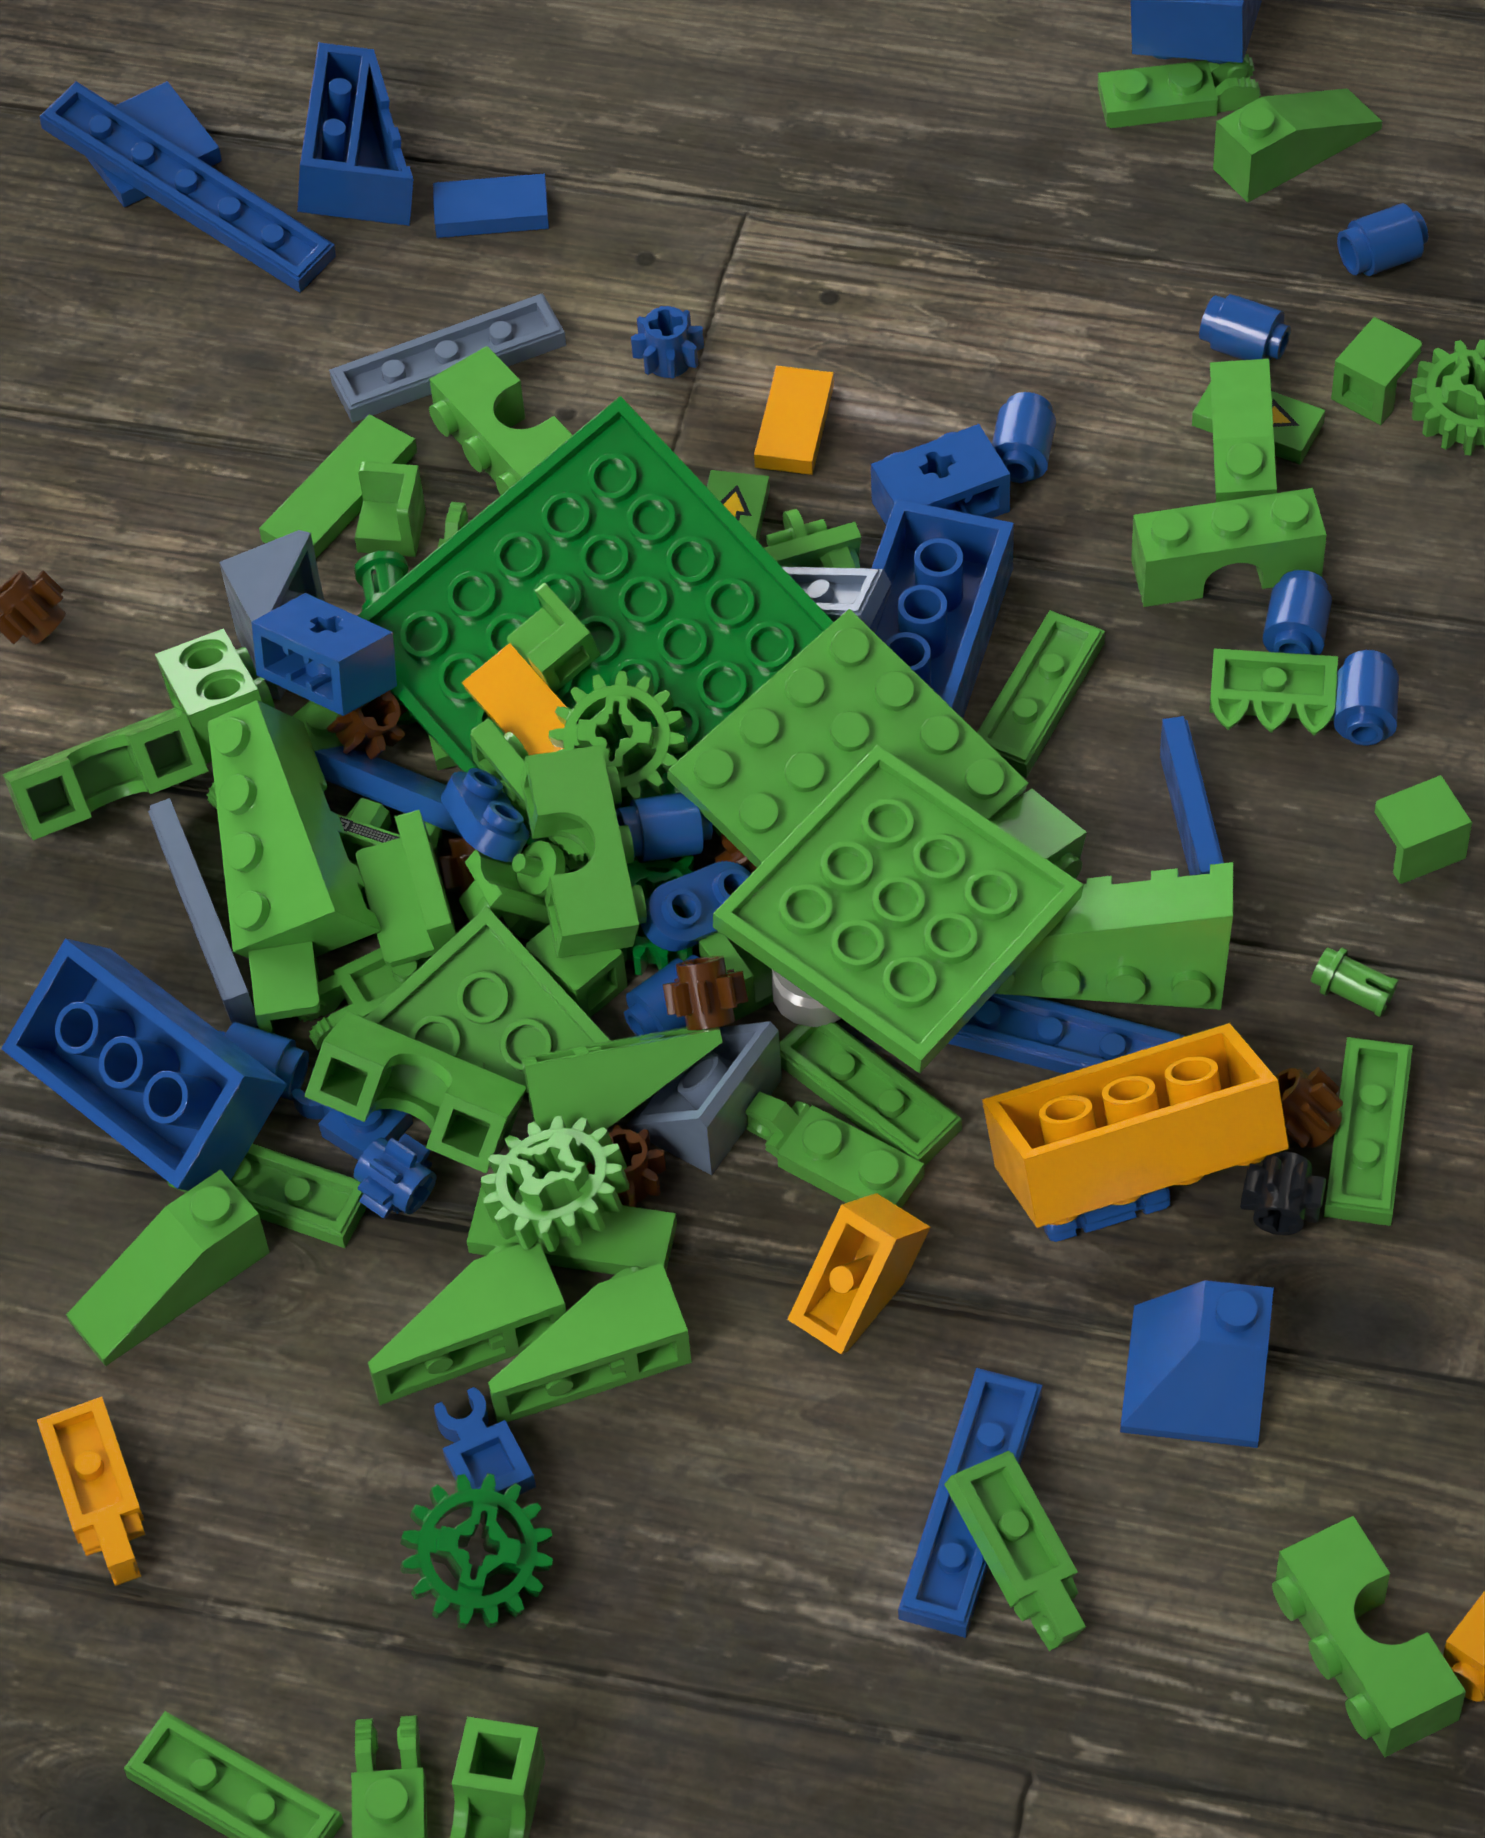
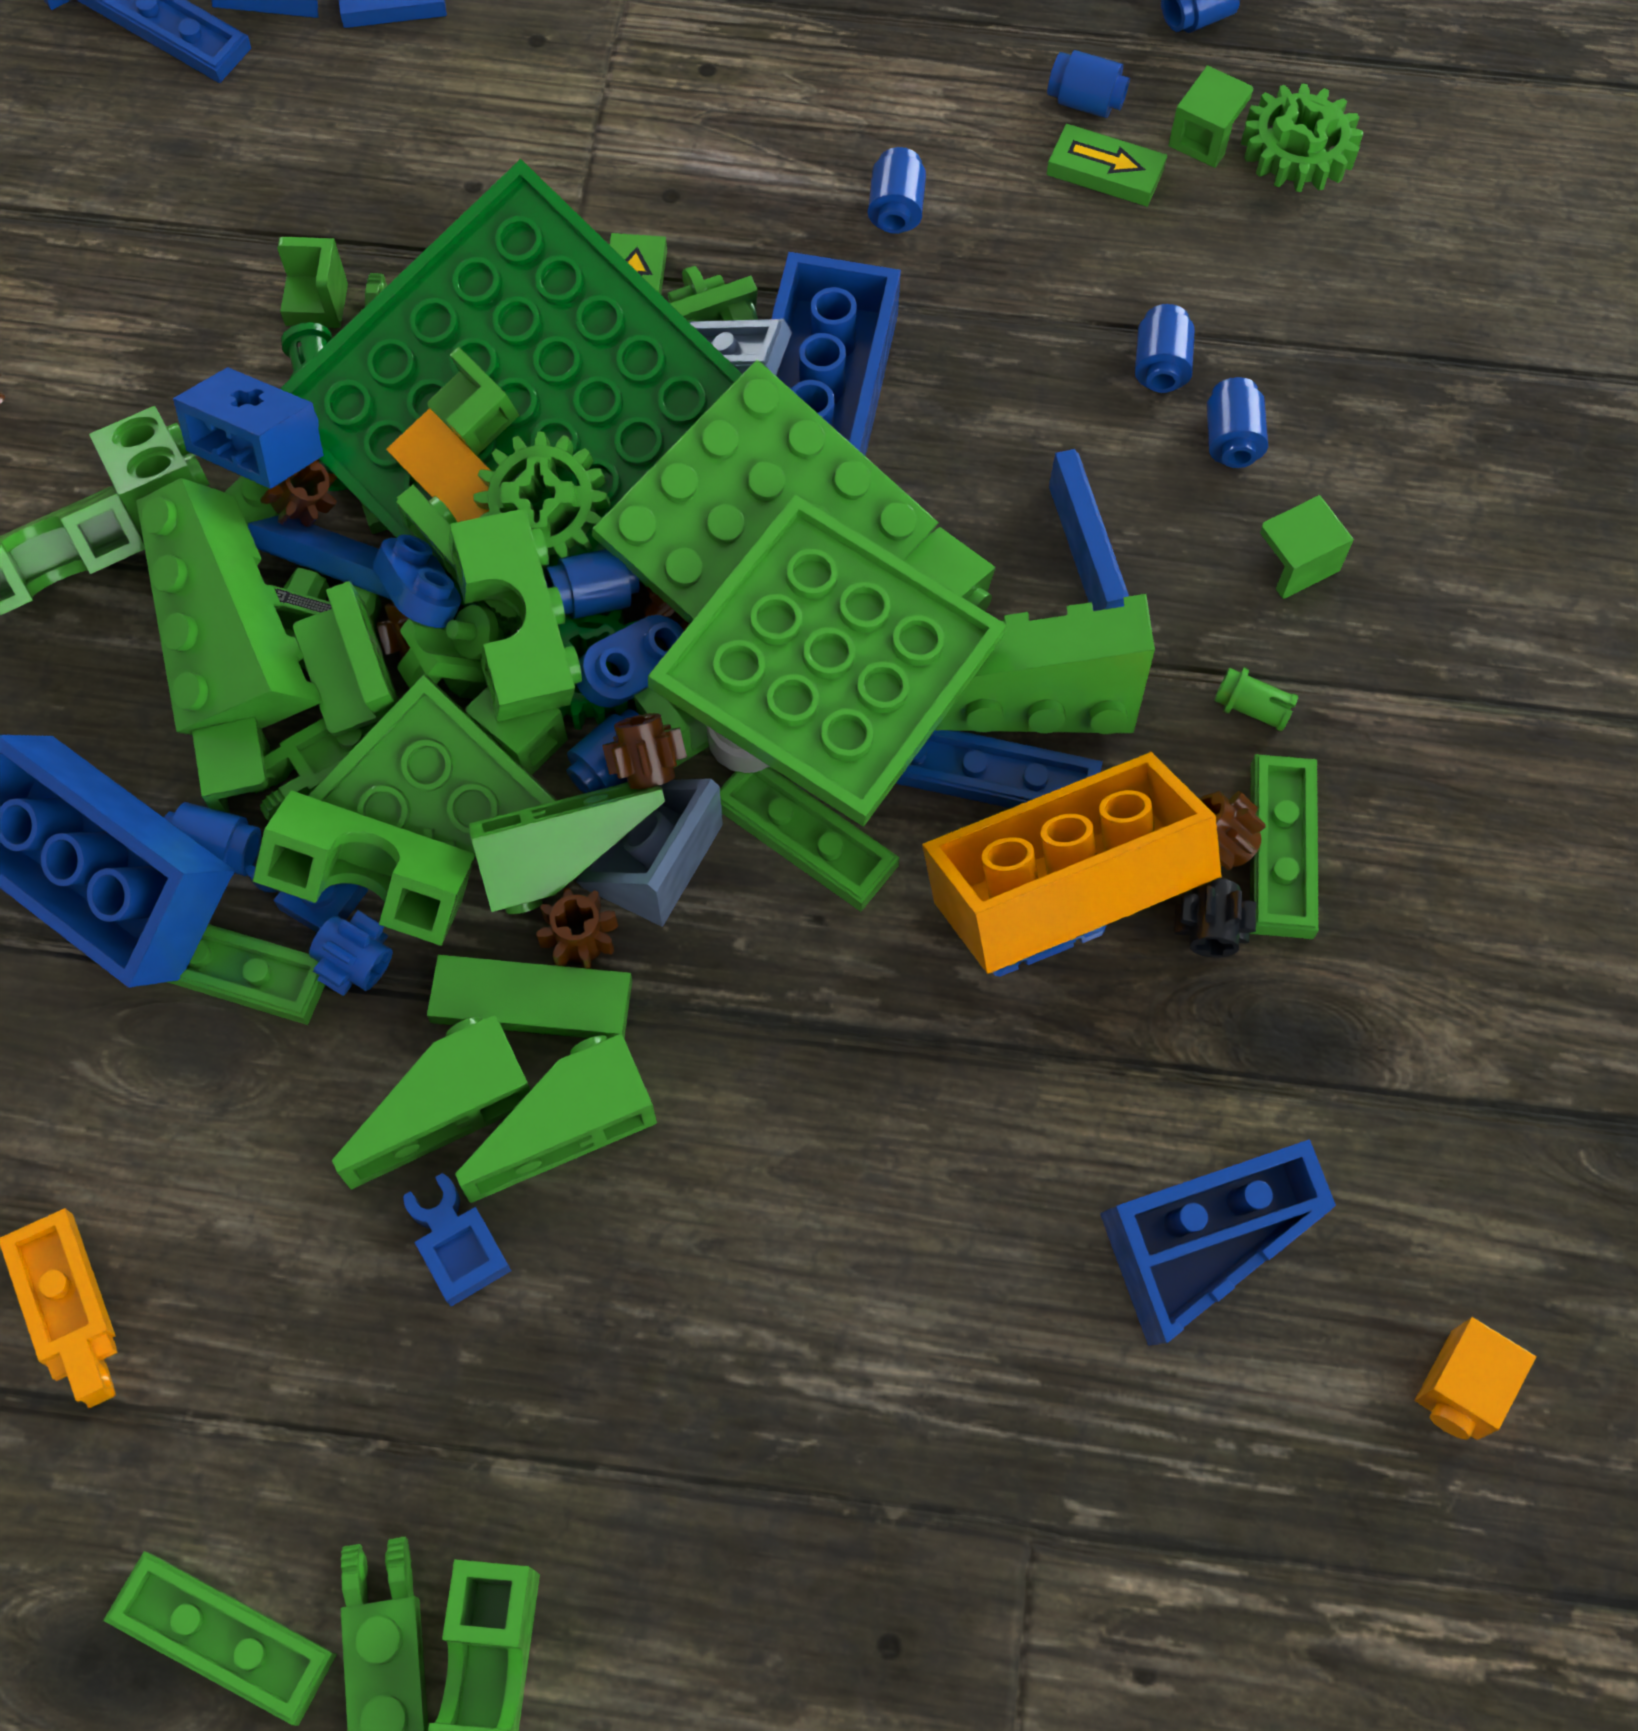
camera: 10 degrees left, 10 degrees up
bright green slope [66,1169,270,1367] -> none
sand blue tile [148,798,258,1027] -> none
sand blue slope [219,530,324,700] -> none
bright green tile [259,414,417,558] -> none
sand blue tile [329,293,566,423] -> none
green gear [400,1473,553,1629] -> none
bright green arch [429,346,573,495] -> none
bright green gear [481,1116,629,1252] -> none
blue gear [631,306,704,379] -> none
bright green hinge [745,1091,925,1208] -> none
light orange tile [754,365,834,475] -> none
light orange slope [787,1193,931,1355] -> none
blue brick [871,424,1010,525] -> none
blue tile [898,1368,1042,1638] -> none
bright green hinge [944,1450,1086,1651] -> none
bright green tile [977,610,1105,778] -> none
blue slope [1120,1280,1274,1448] -> none
bright green arch [1131,488,1327,607] -> none
bright green plate [1209,648,1338,736] -> none
bright green slope [1210,359,1277,502] -> none
bright green arch [1272,1516,1466,1757] -> none
none -> blue wedge [1100,1139,1336,1346]

